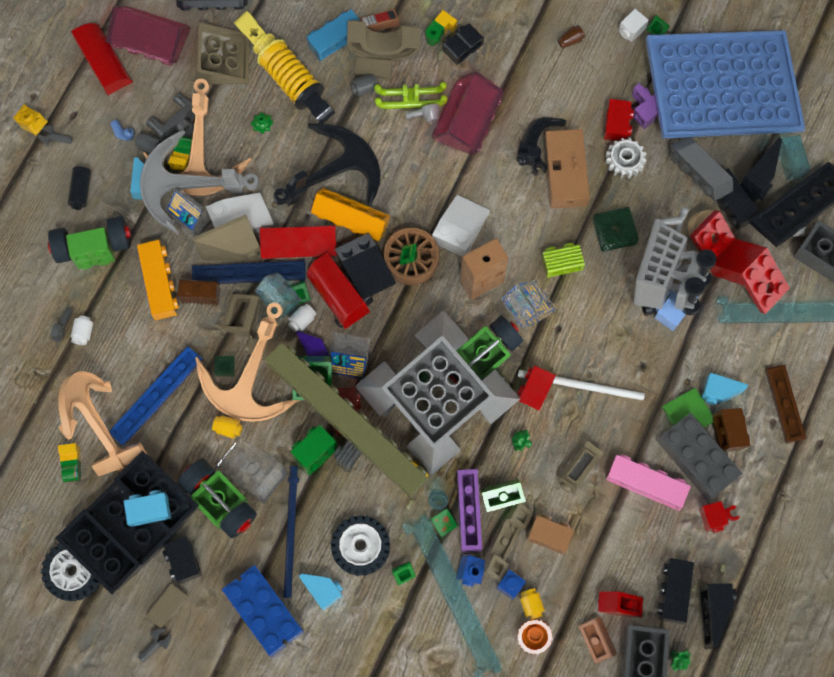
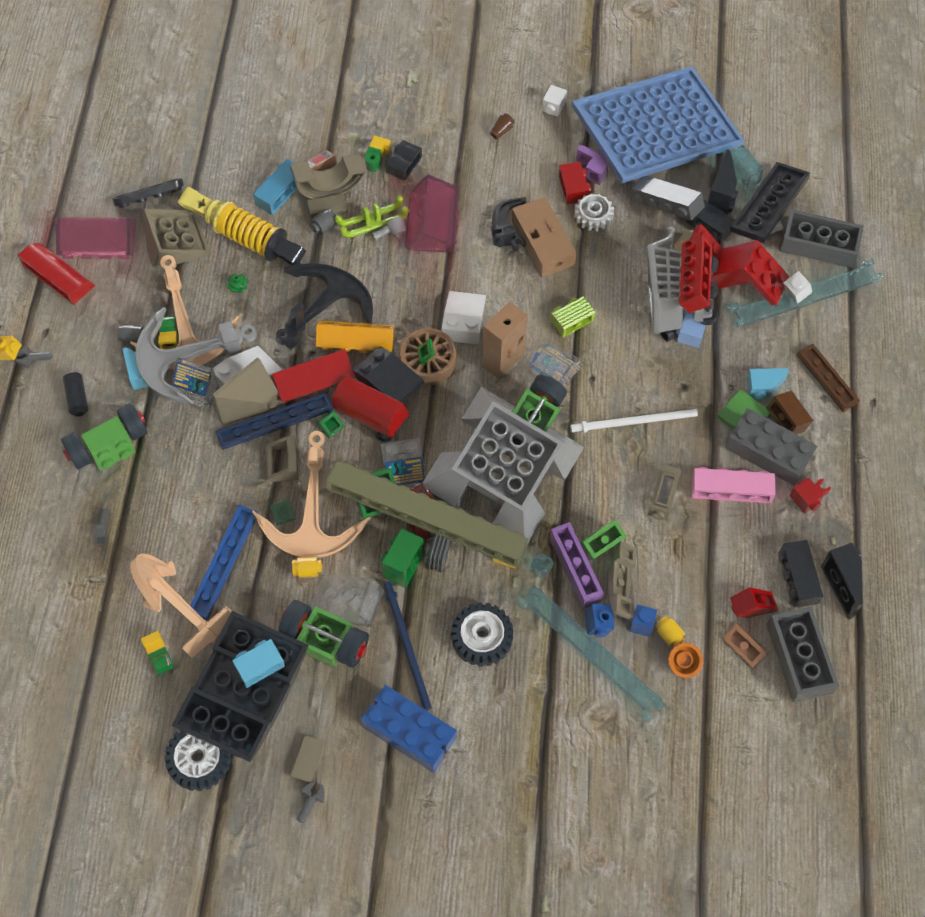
camera: 20 degrees left, 10 degrees down
white brick [70,316,93,345] -> none
medium blue arm [110,120,134,141] -> none
light orange brick [137,240,179,321] -> none
dark grey connector [146,92,196,141] -> none
black brick [163,536,202,584] -> none
reddish brown brick [177,279,220,306] -> none
clear light blue piece [255,272,301,319] -> none
white brick [288,304,316,332] -> none
dark purple slope [296,331,330,356] -> none
medium azure slope [299,574,343,611] -> none
green slope [391,562,416,586] -> none
green slope [431,508,458,538] -> none
green plant [512,430,532,451] -> none
red piece [517,365,557,411] -> none
medium nougat brick [527,514,574,555] -> none
clear green brick [592,207,639,252] -> none
green slope [646,15,670,35] -> none
green plant [670,650,691,671] -> none
none -> red brick [678,235,712,314]
none -> white brick [784,271,812,304]

